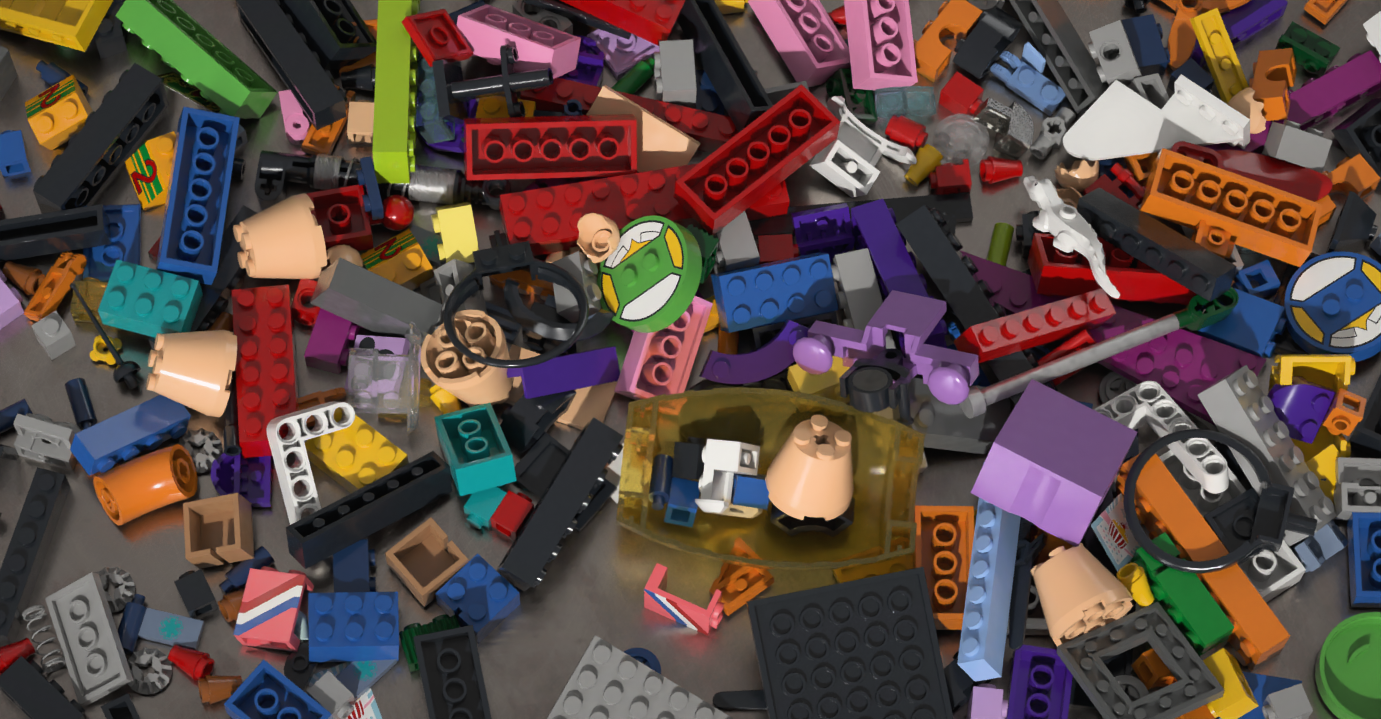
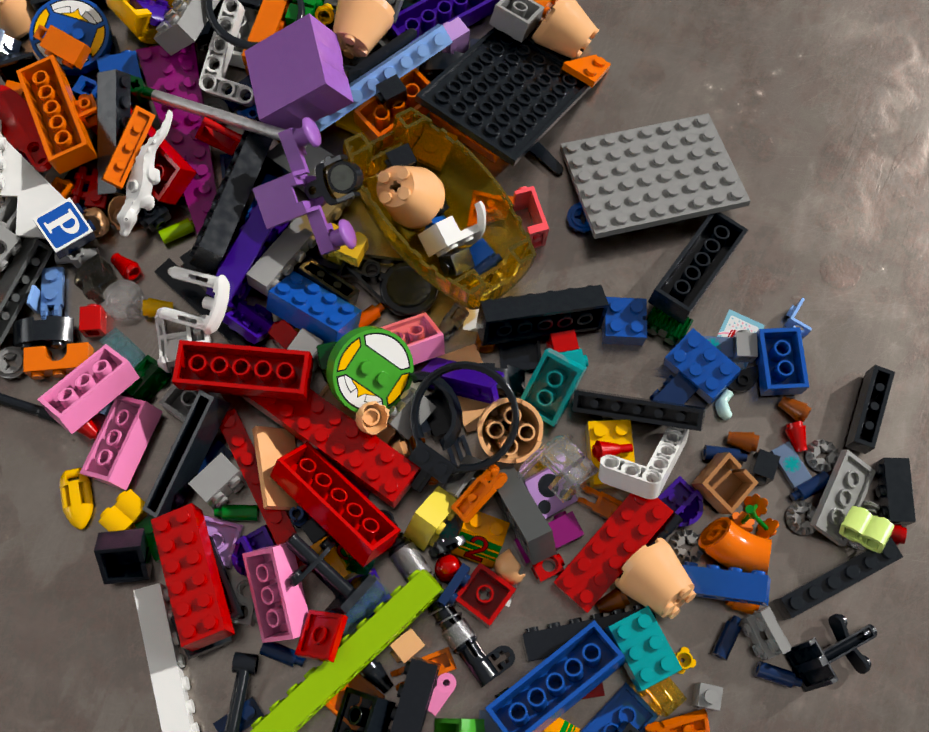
camera: 135 degrees left, 5 degrees up
black sword [70,283,141,390] -> none
light nougat cone [233,193,327,279] -> none
panel [233,566,314,652] -> none
medium nougat piece [385,517,469,607] -> none
dark purple brick [699,319,810,384] -> none
red brick [885,115,928,151] -> none
red brick [929,159,972,195] -> none
red brick [954,288,1116,363] -> none
none -> piece [32,197,96,260]
none -> orange brick [33,24,92,70]
none -> orange plate [101,105,156,189]
none -> white piece [157,266,230,335]
none -> black brick [375,74,407,111]
none -> black brick [384,143,417,168]
none -> black plate [428,535,466,560]
none -> orange hinge [451,464,508,523]
none -> red cone [592,440,633,462]
none -> orange plant [731,494,779,539]
none -> yellowish green brick [839,506,894,553]

